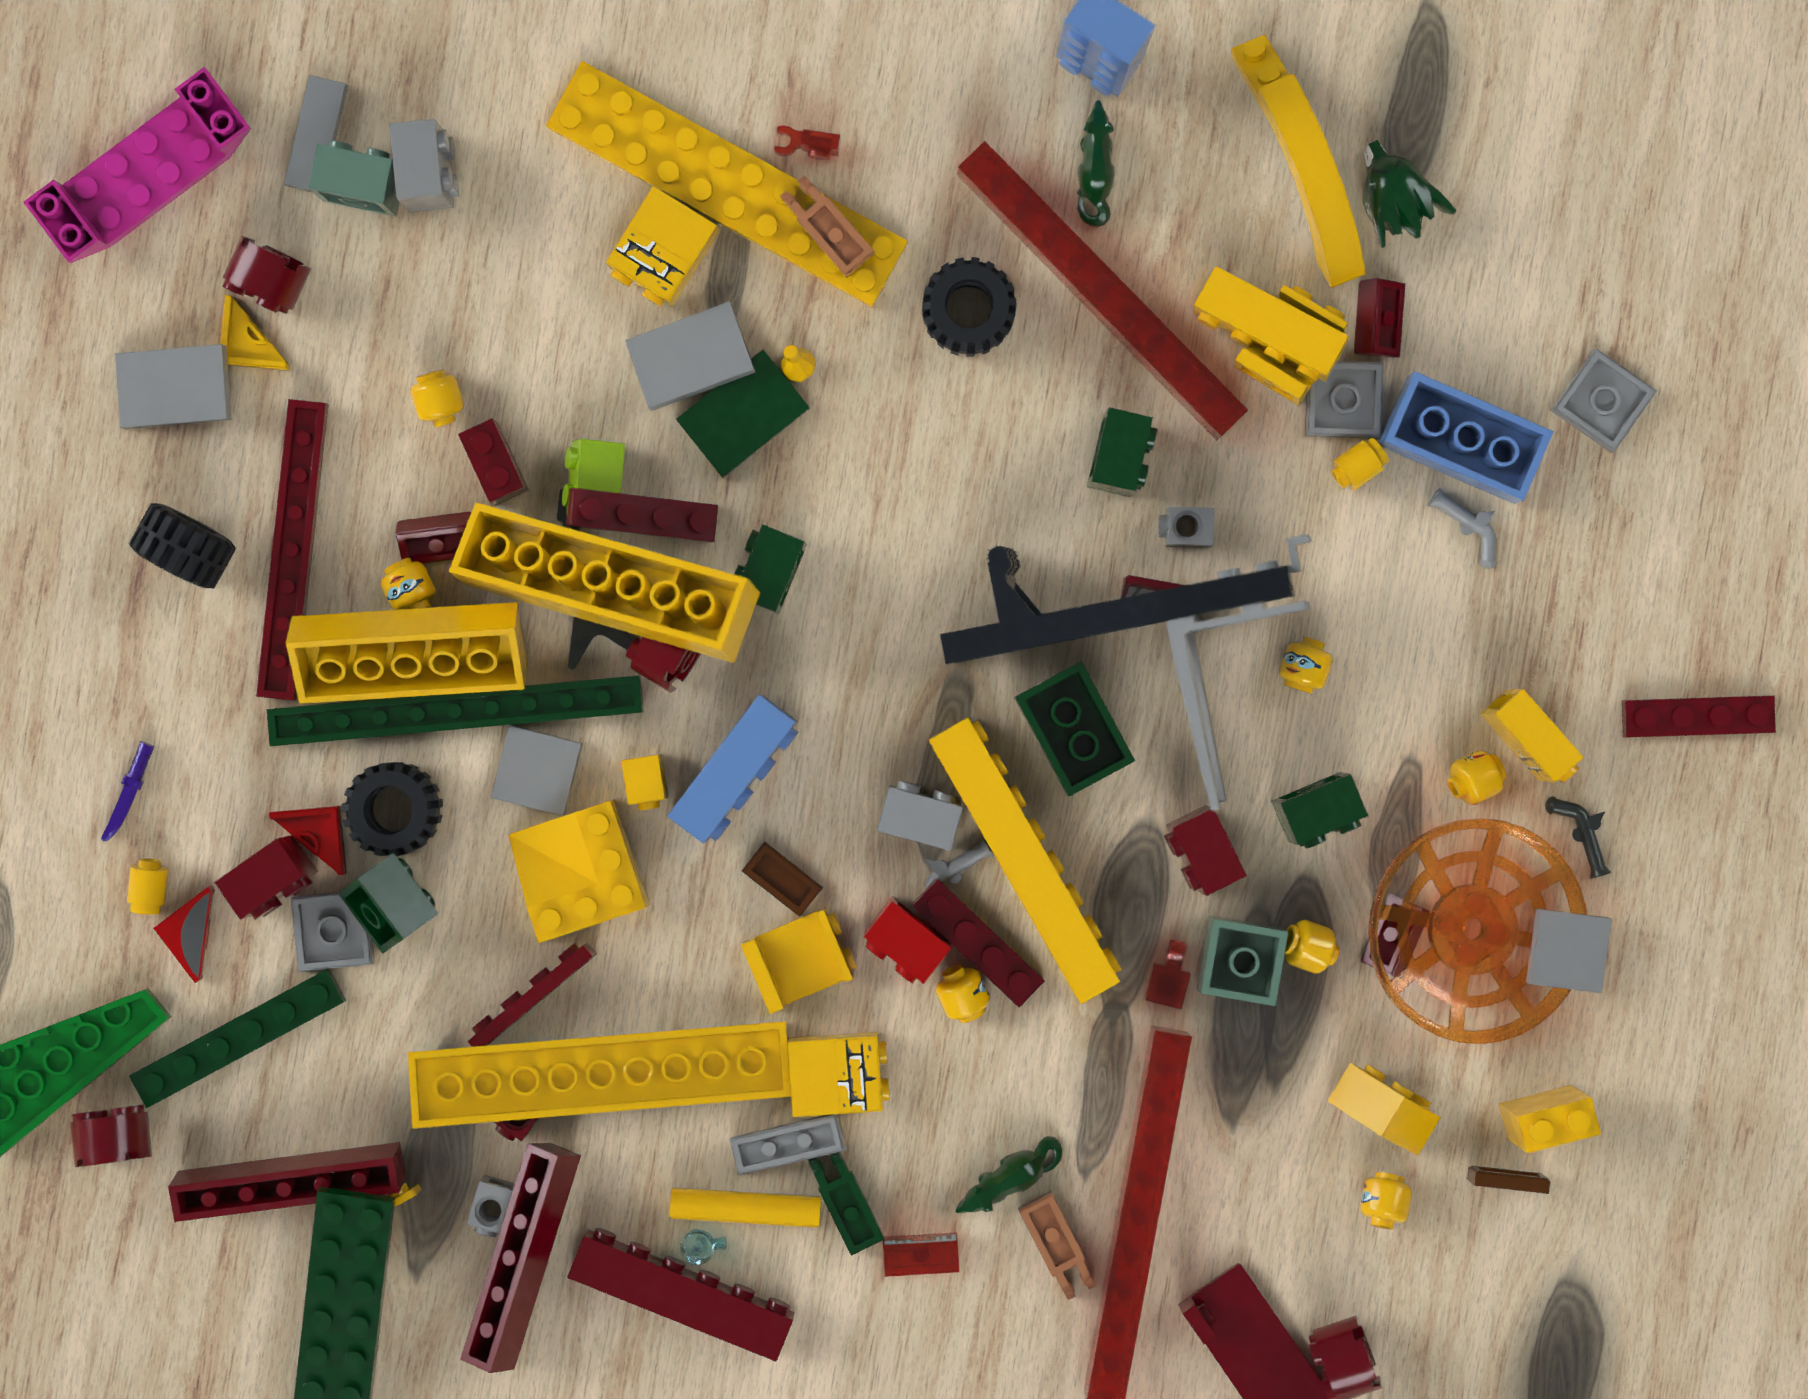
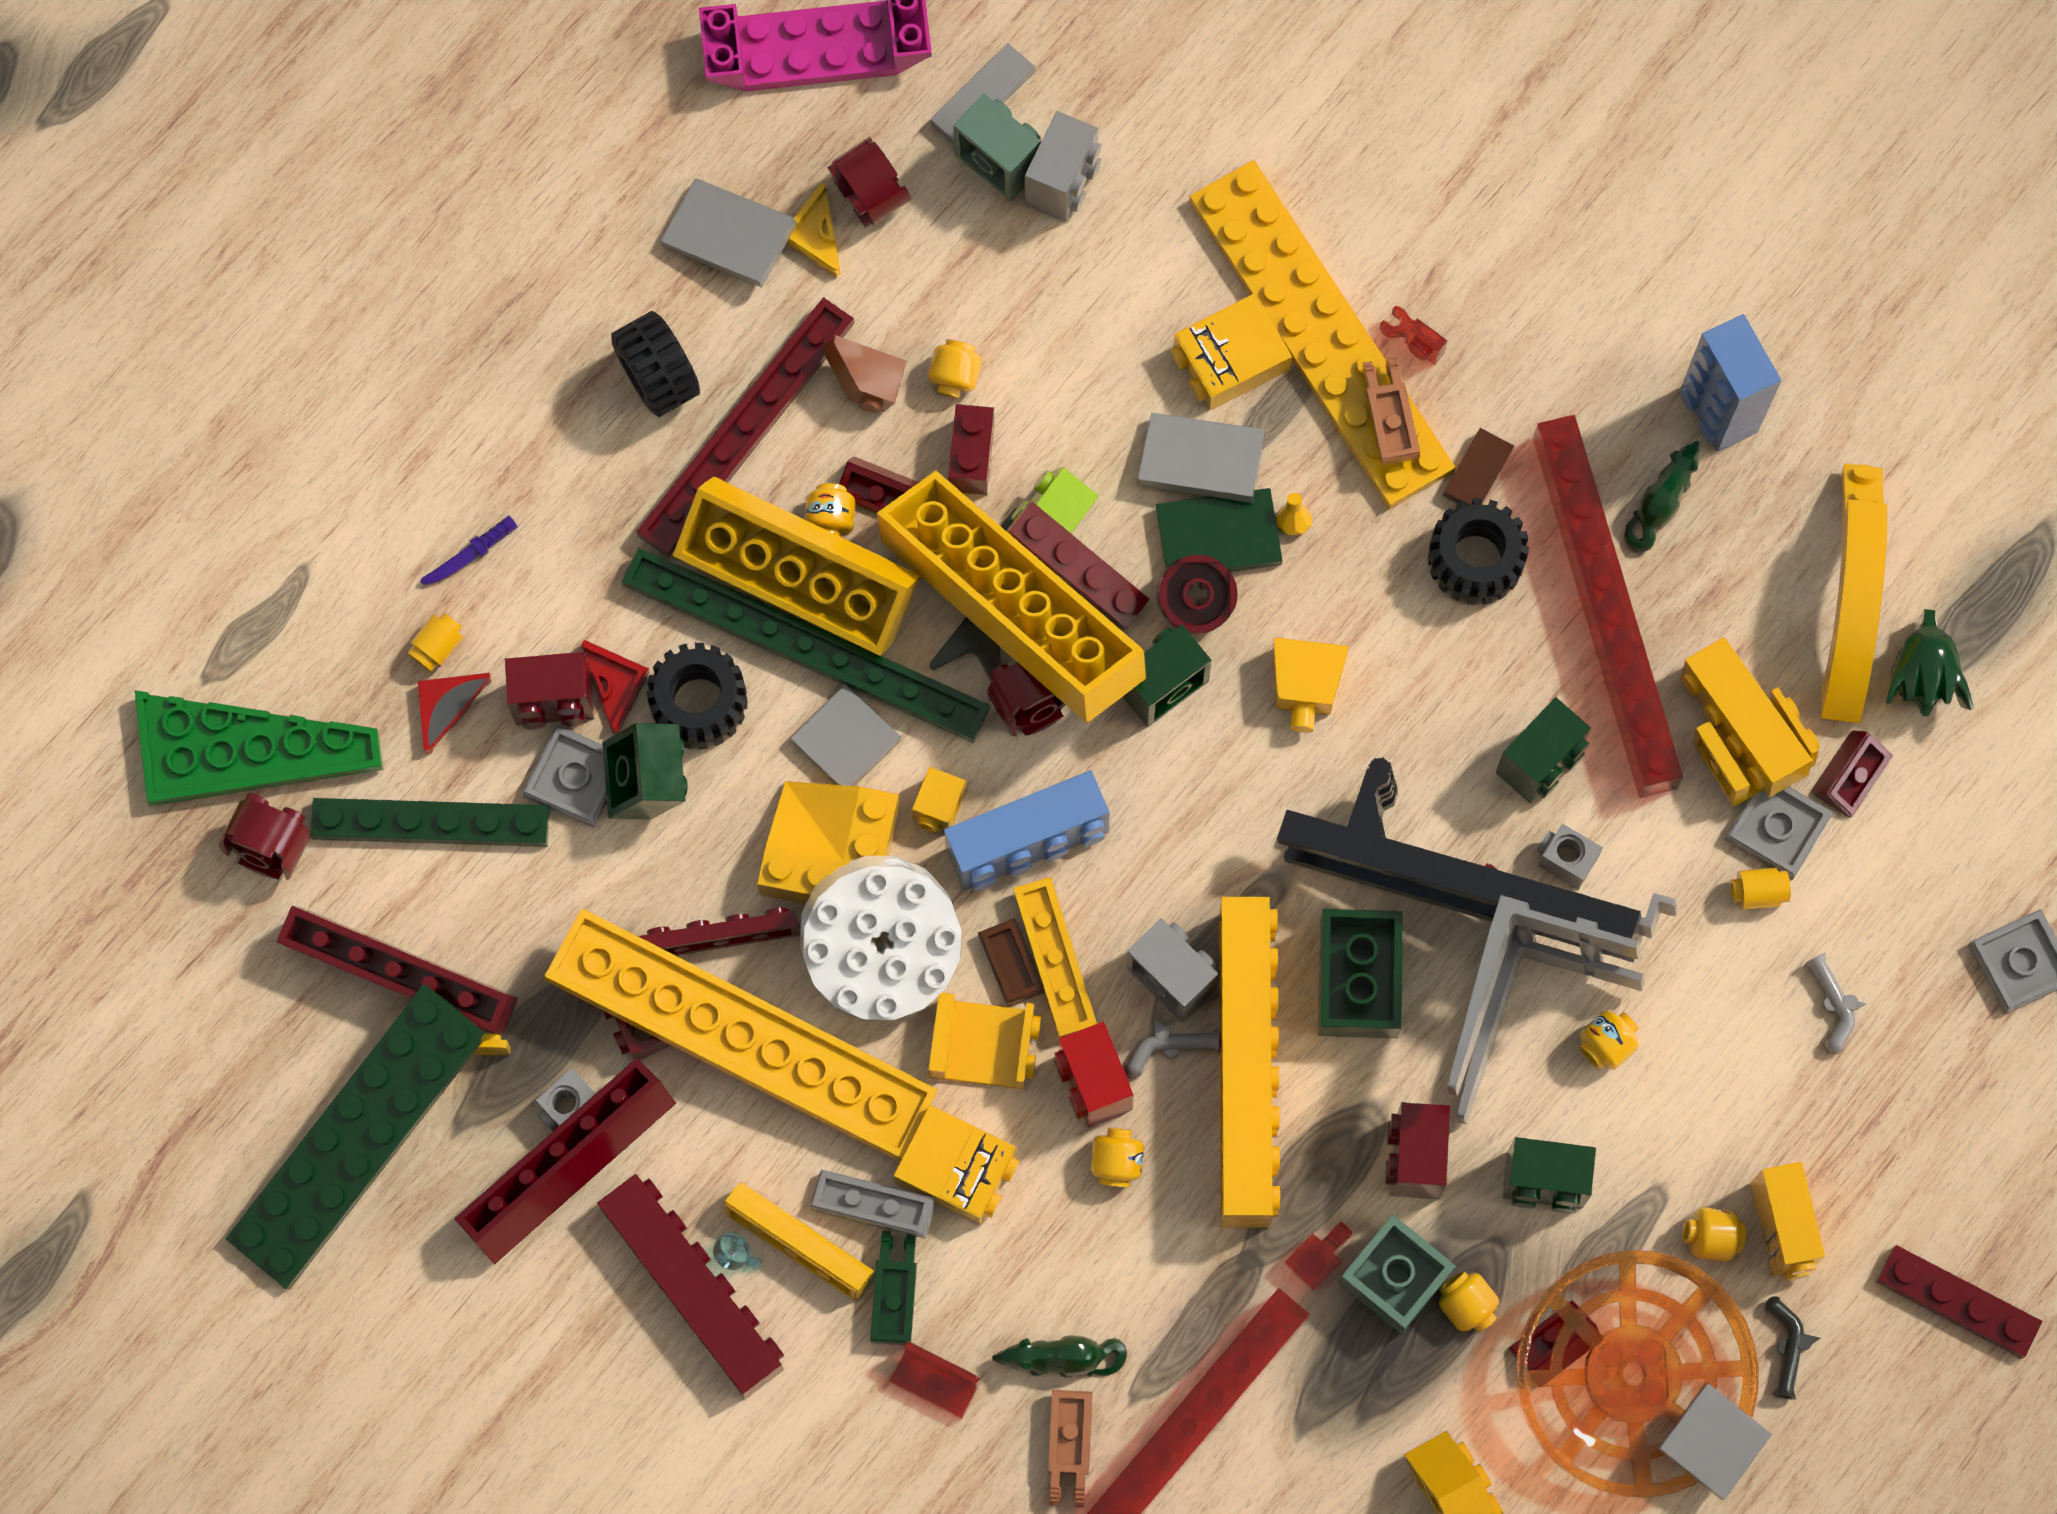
camera: 30 degrees right, 15 degrees down
dark red plate [911,878,1045,1008] -> none
medium blue brick [1378,372,1554,504] -> none
none -> white brick [800,855,961,1020]
none -> slope [823,335,907,413]
none -> yellow plate [1013,877,1097,1038]
none -> dark red brick [1156,555,1238,633]
none -> yellow torso [1272,638,1349,733]
none -> reddish brown tile [1443,428,1514,506]

